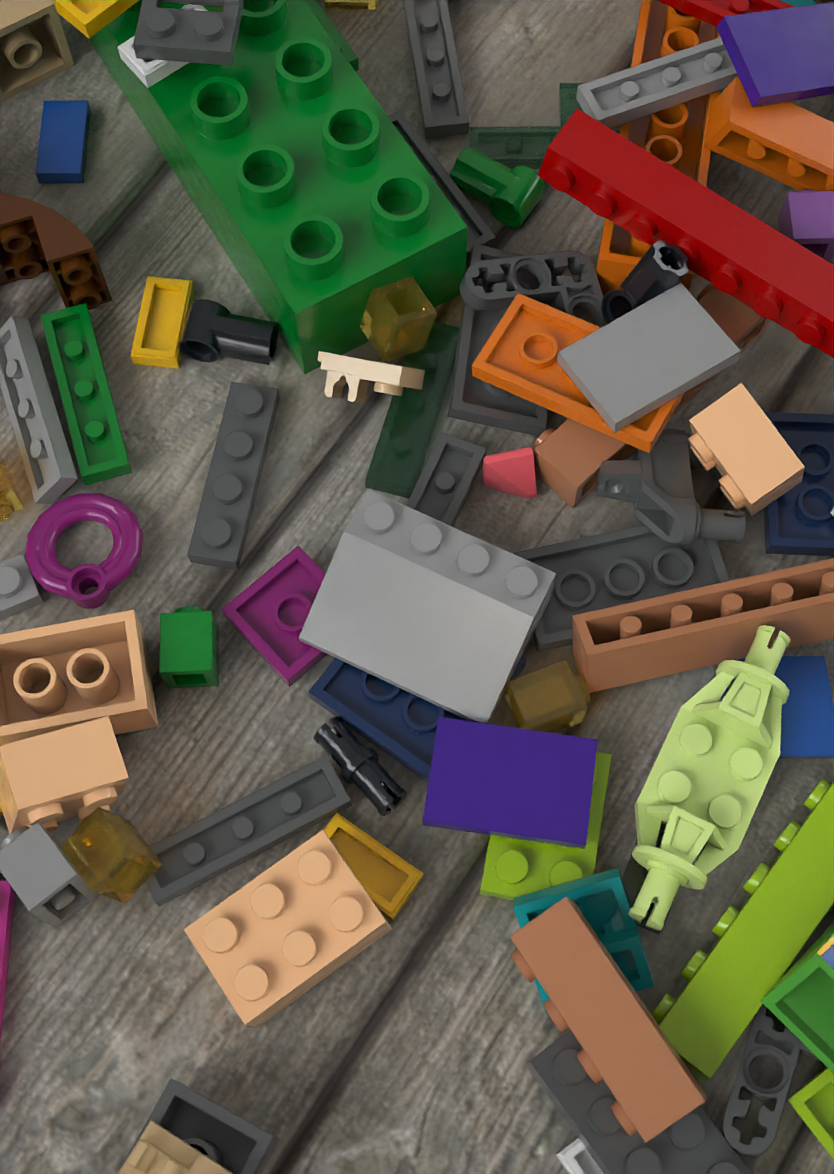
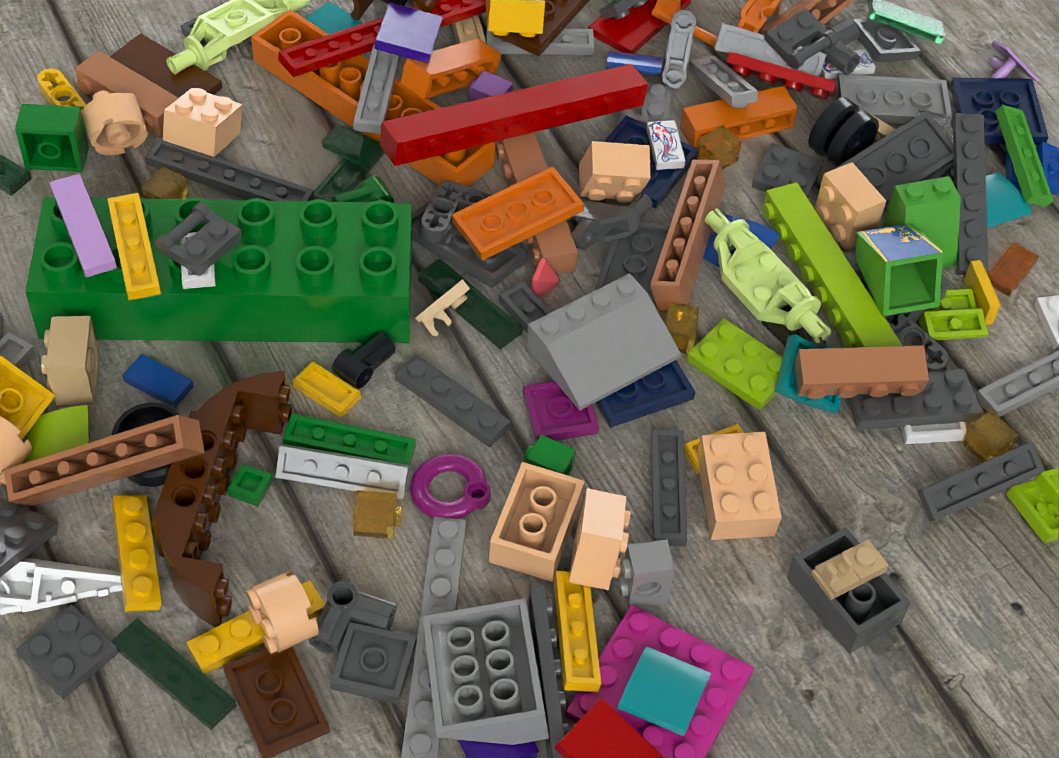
camera: 65 degrees left, 15 degrees down
clear yellow brick [61,806,162,904] -> none
black pin [314,716,407,816] -> none
clear yellow brick [360,277,437,363] -> none
dark purple tile [423,717,598,849] -> none
light grey tile [557,283,741,433] -> none
black piece [601,240,689,324] -> none

